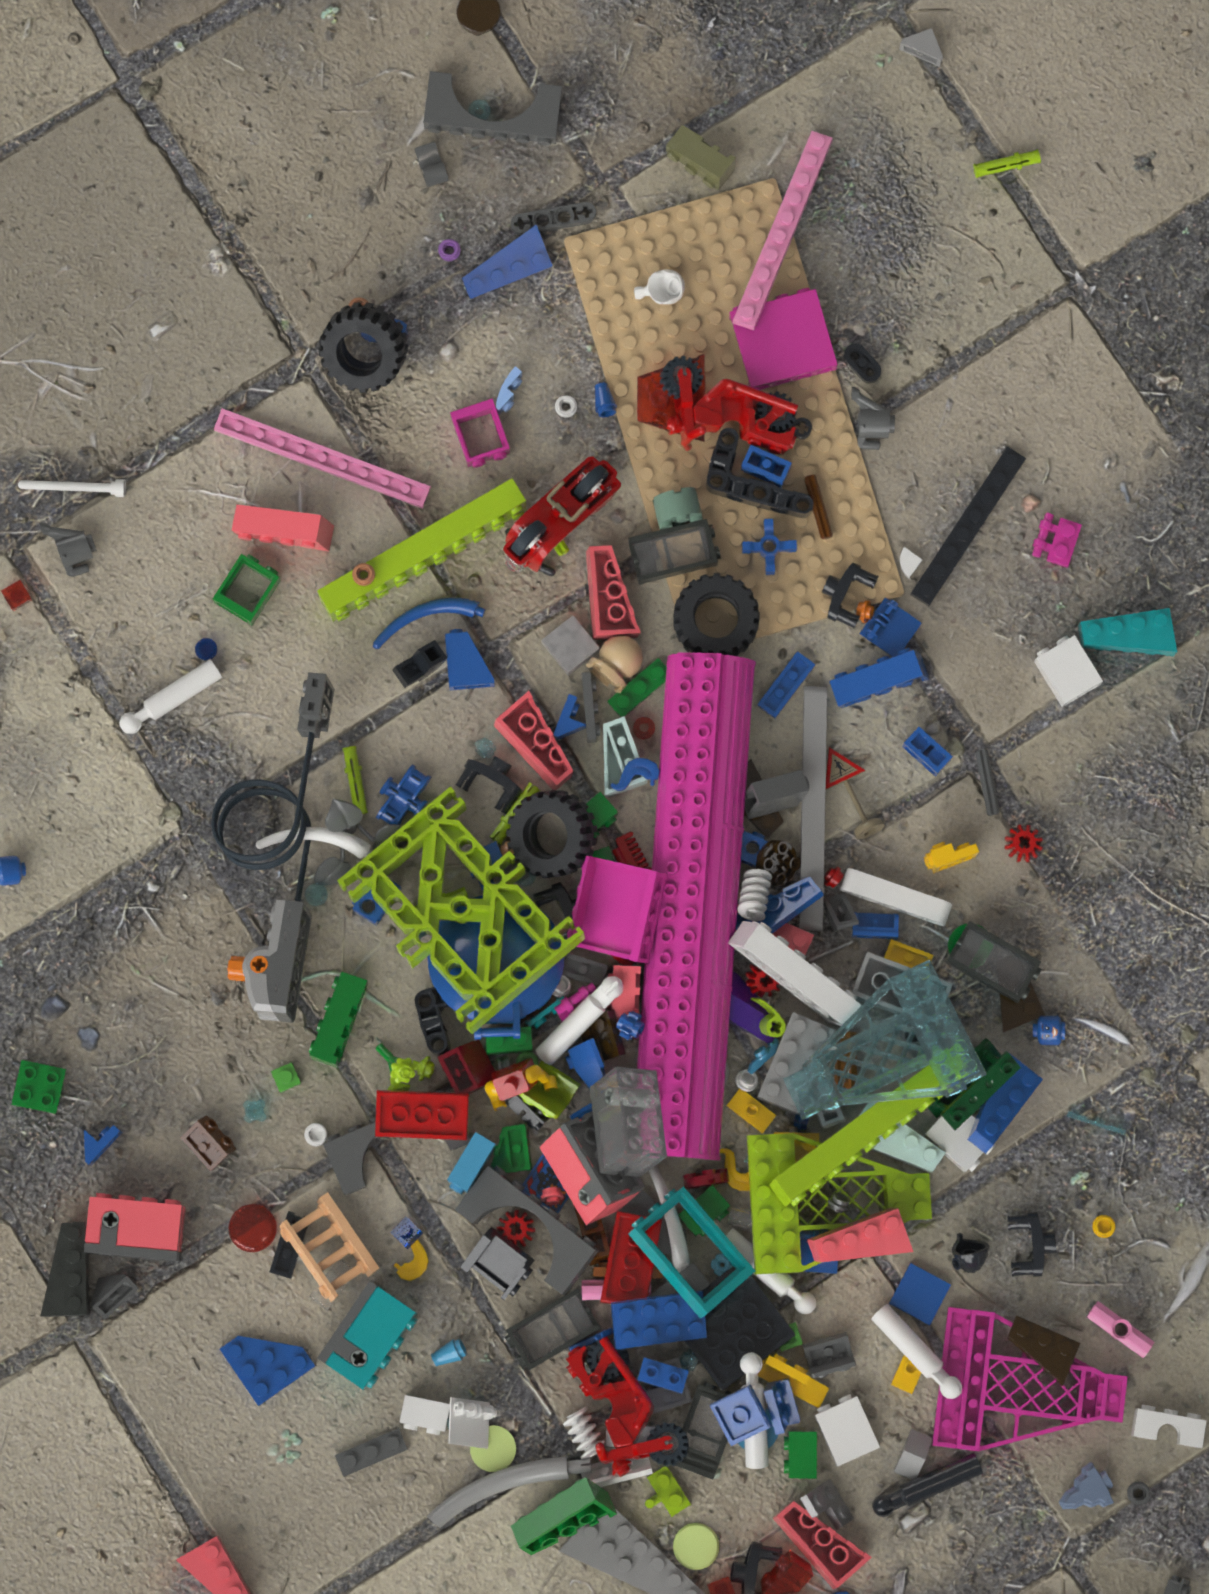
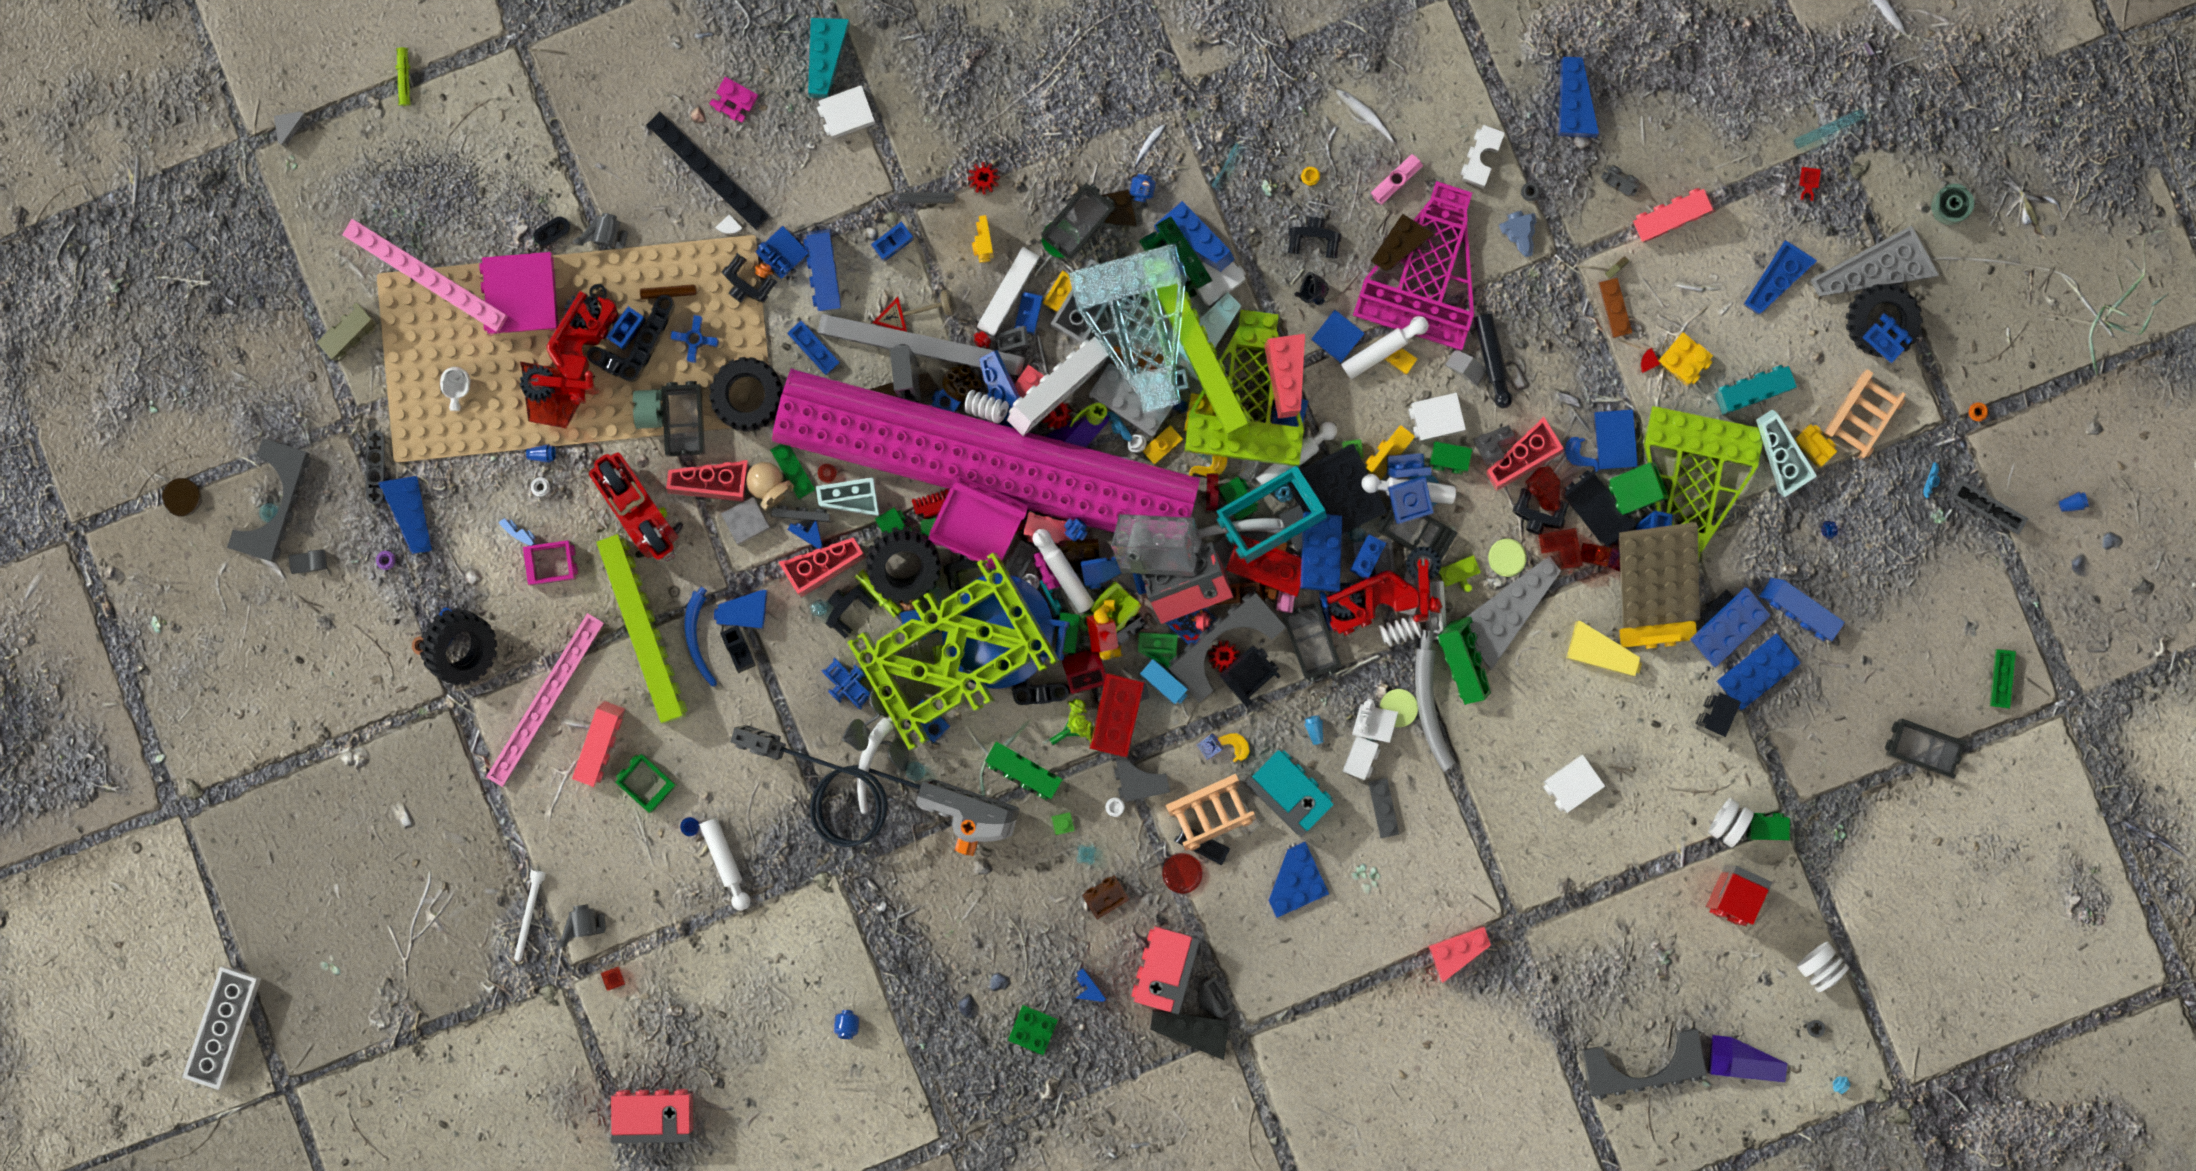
camera: 75 degrees left, 5 degrees up
lime pin [342,746,368,814] -> none
nougat plate [352,563,375,586] -> none
blue piece [610,758,660,791] -> none
dark grey bracket [802,1332,856,1378] -> none
dark grey plate [828,1192,851,1213] -> none

